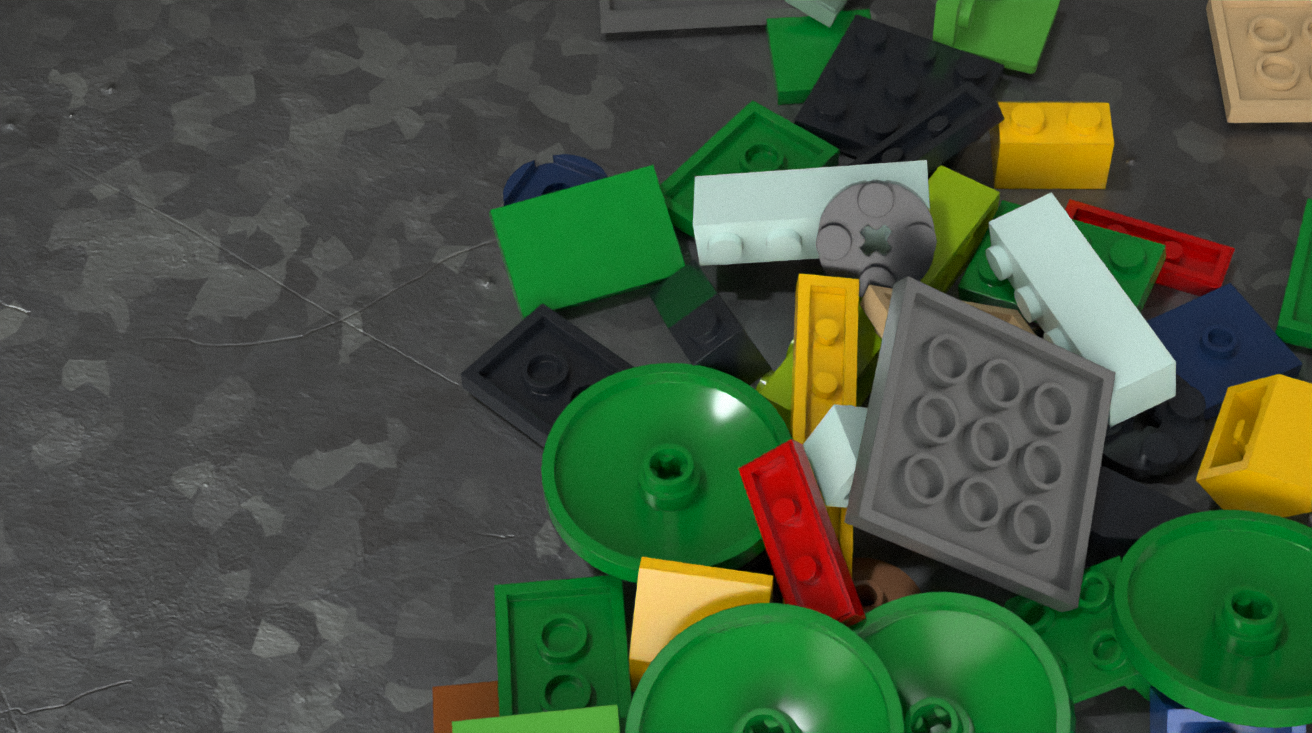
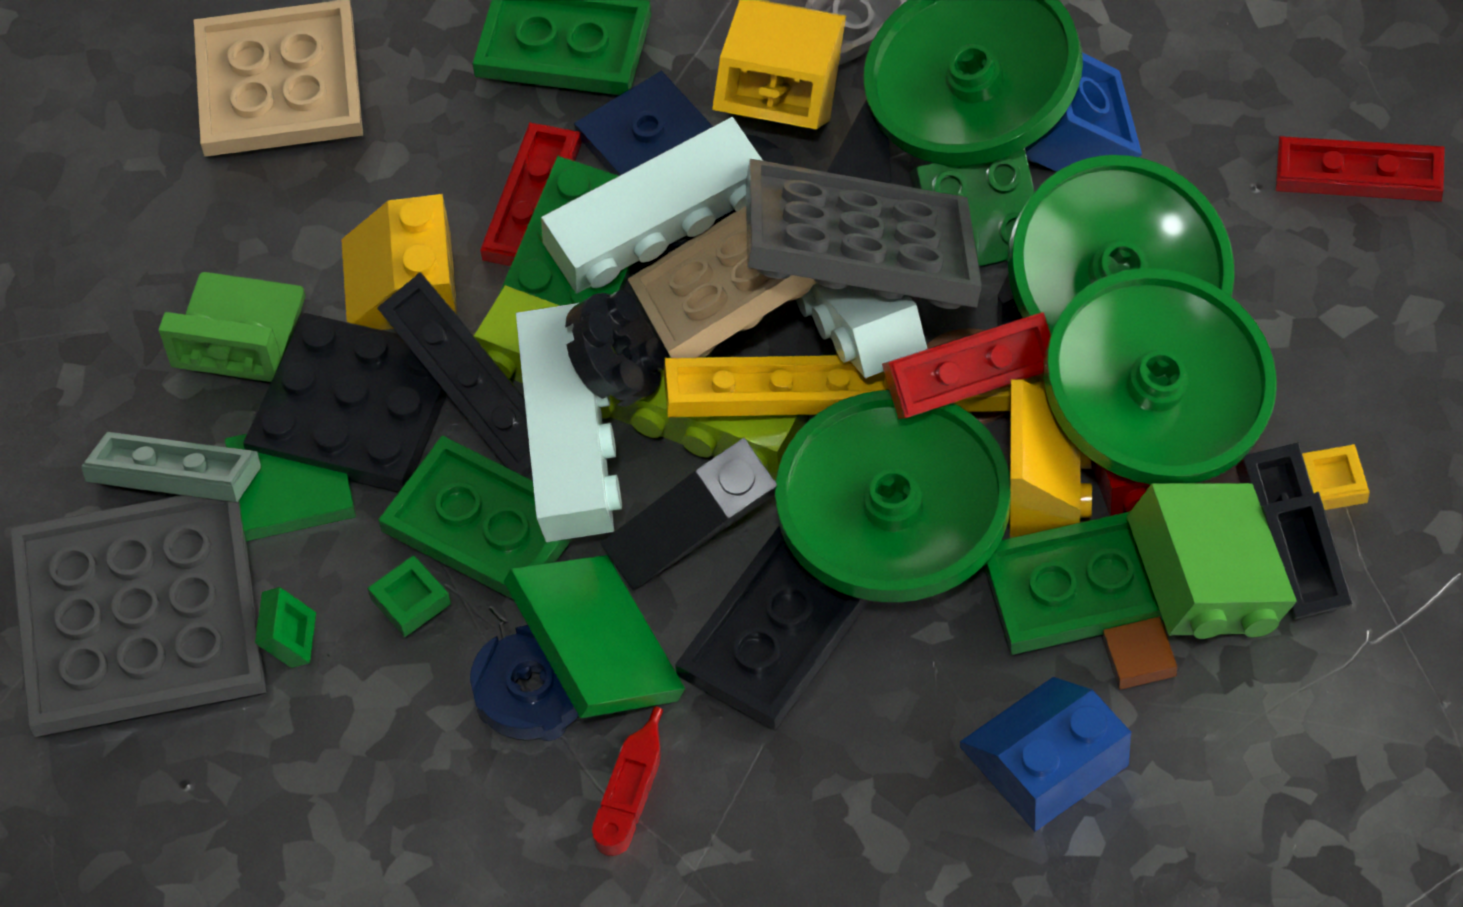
camera: 95 degrees left, 5 degrees up
none -> green plate [255,587,316,668]
none -> green plate [367,555,451,637]
none -> red piece [592,706,663,856]
none -> blue slope [960,677,1131,832]

